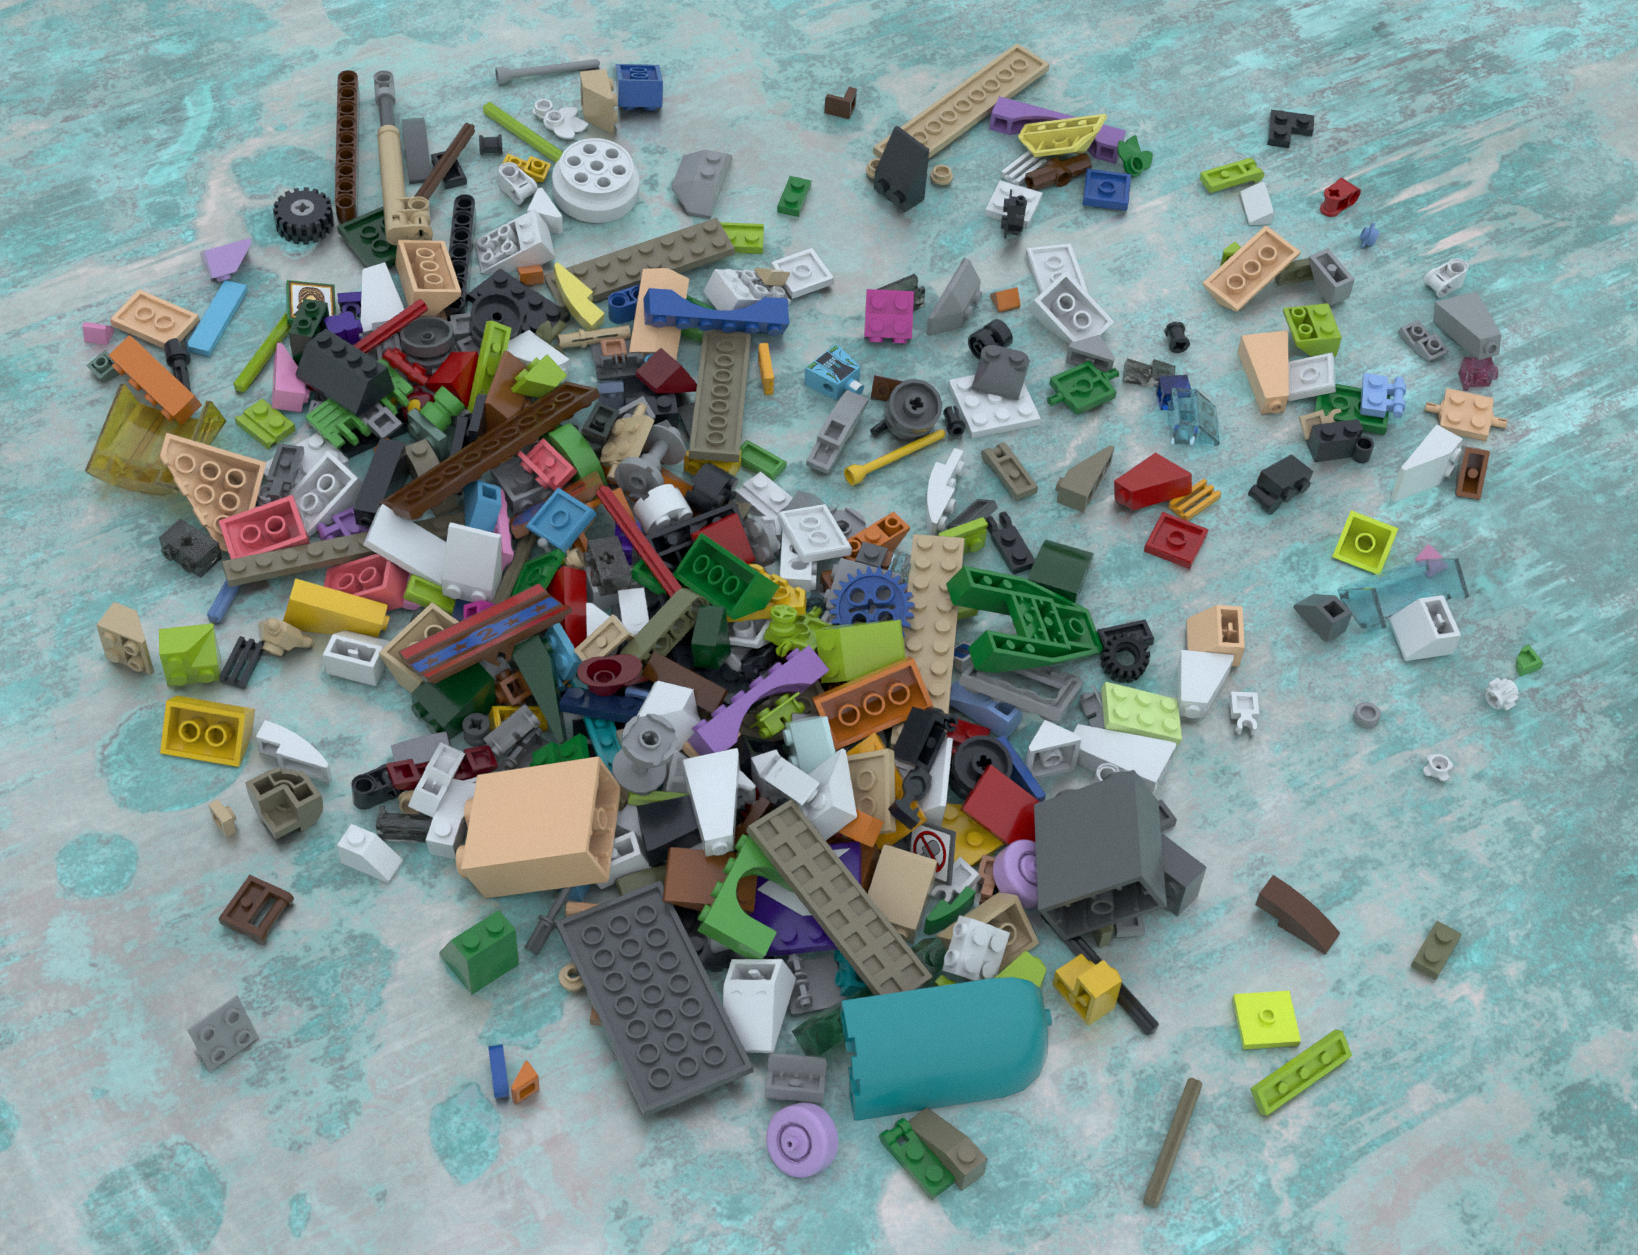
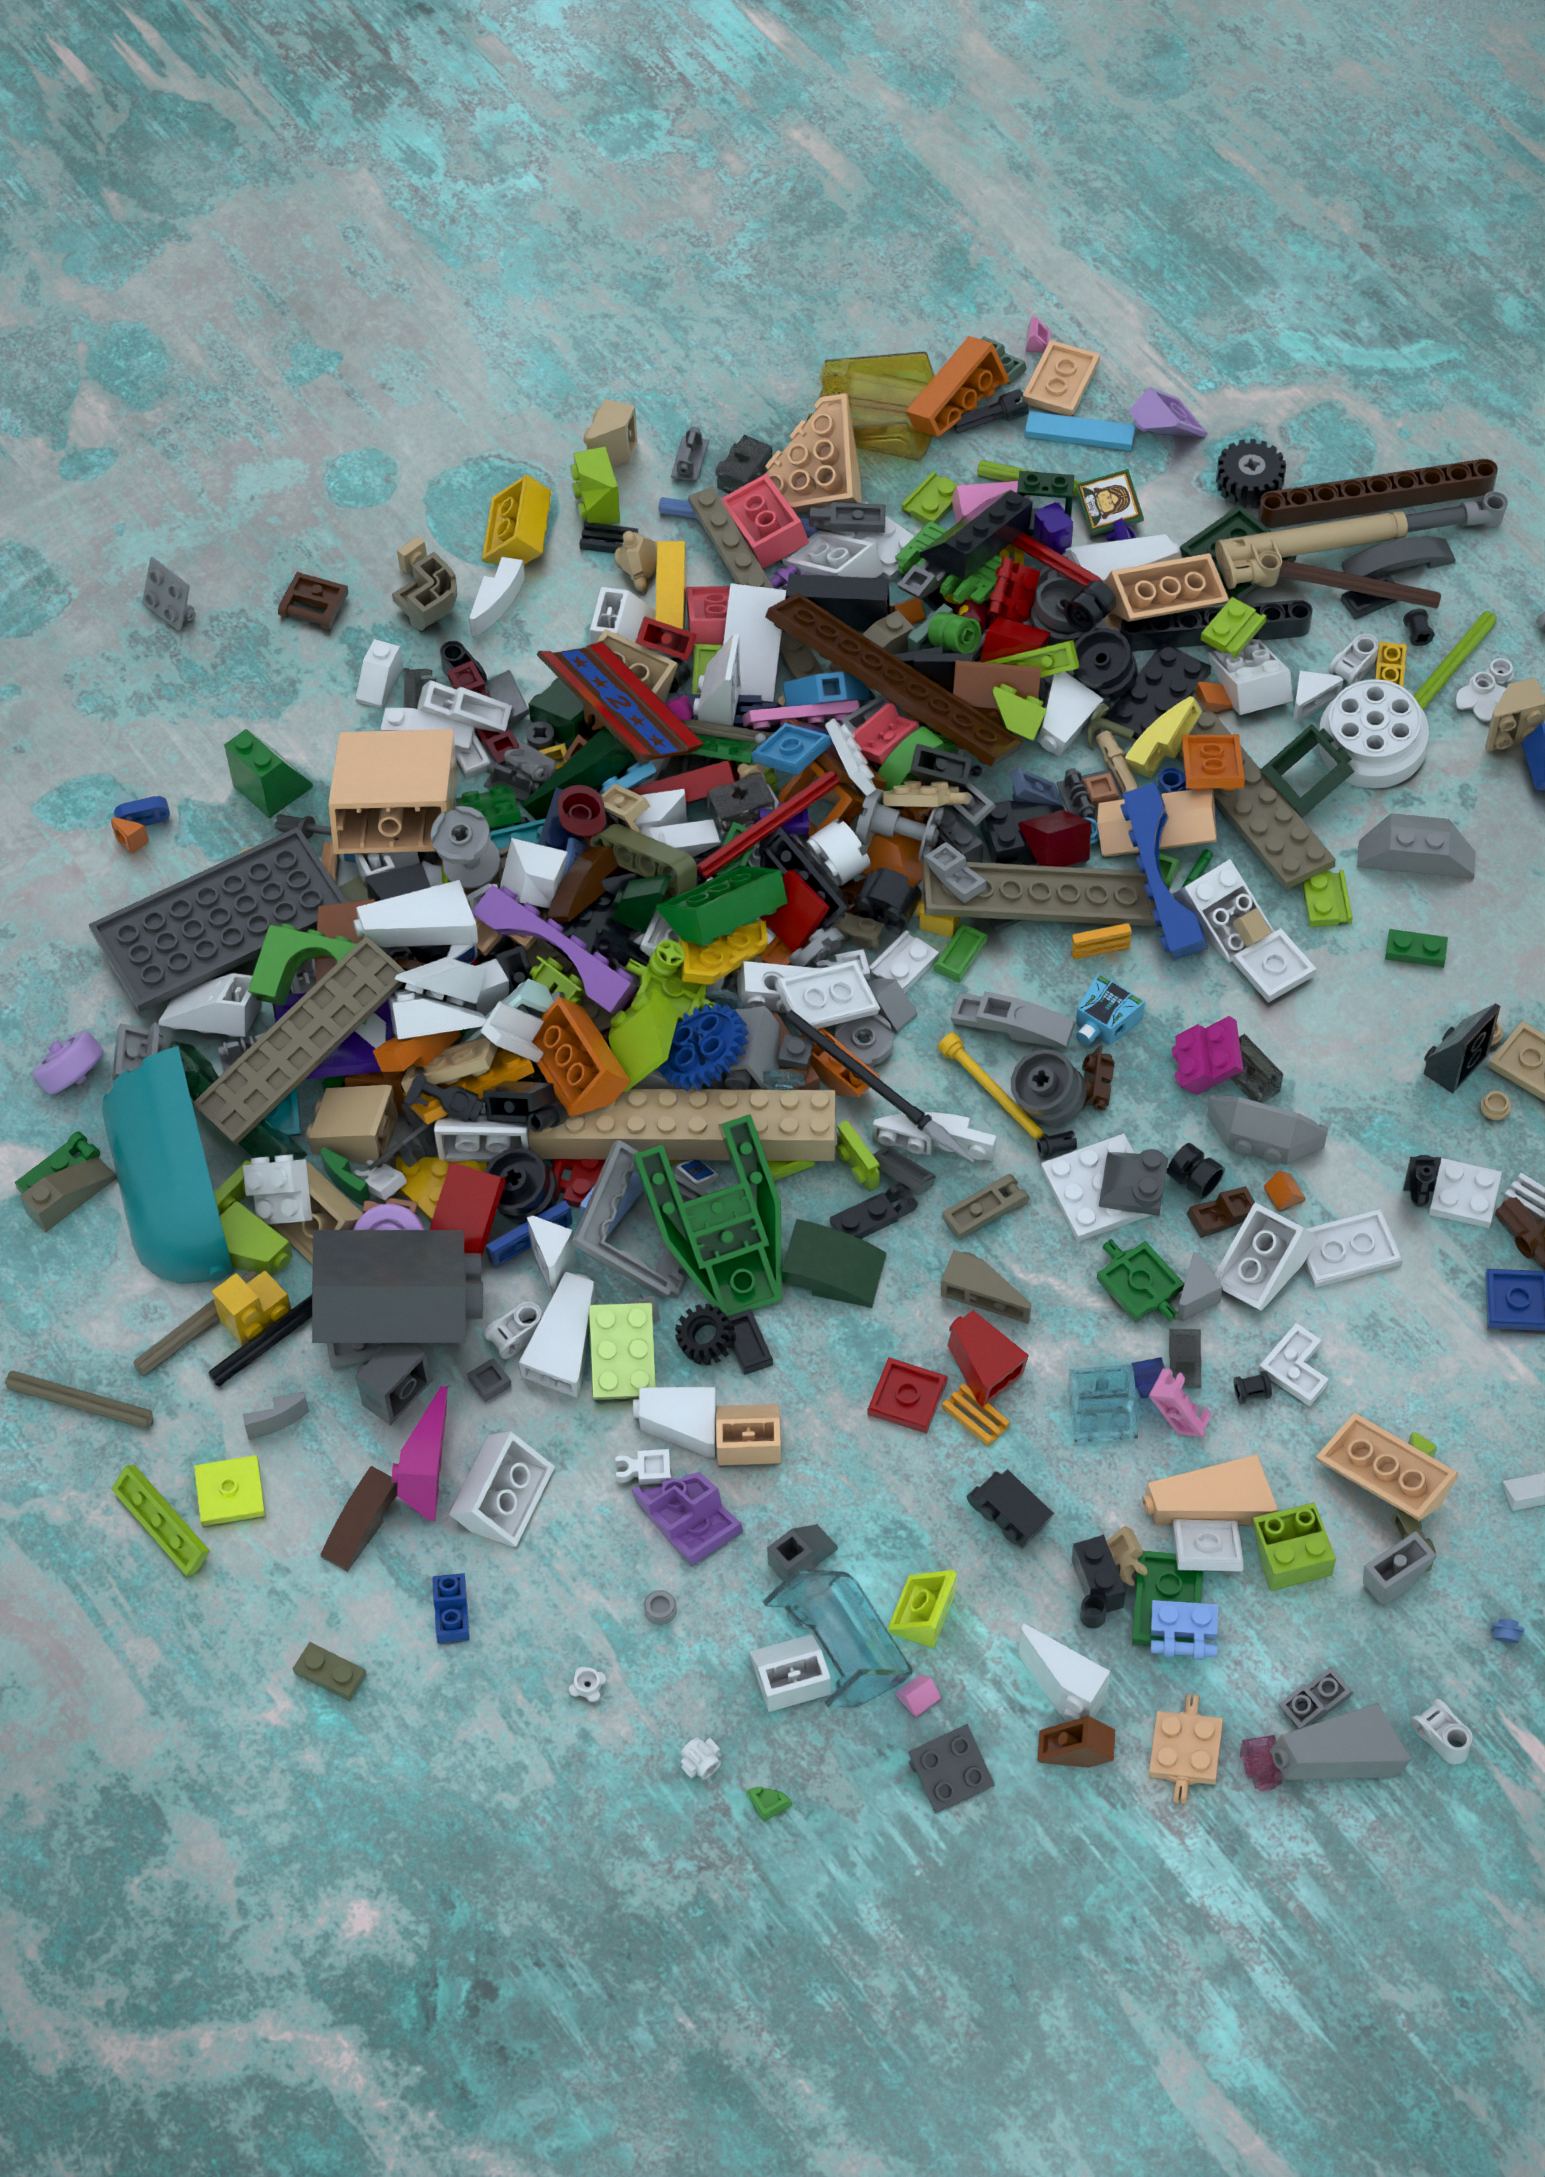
camera: 90 degrees right, 5 degrees up
none -> dark tan axle [133,1270,258,1375]
none -> light grey slope [243,1392,309,1439]
none -> dark pink wedge [392,1386,448,1521]
none -> blue slope [432,1573,470,1643]
none -> white slope [449,1431,555,1547]
none -> white panel [480,1001,544,1063]
none -> medium lavender slope [632,1472,743,1565]
none -> red slope [635,616,697,661]
none -> flat silver hinge [671,427,709,482]
none -> black piece [784,1010,975,1163]
none -> white plate [825,718,876,796]
none -> dark grey hinge [908,1724,995,1813]
none -> light grey slope [924,842,986,903]
none -> black wheel [1064,580,1116,633]
none -> bright pink hinge [1149,1368,1211,1437]
none -> orange plate [1181,734,1245,791]
none -> reddish brown slope [1187,1186,1255,1238]
none -> lime plate [1201,597,1266,659]
none -> white plate [1258,1323,1329,1407]
none -> dark green window [1260,724,1355,818]

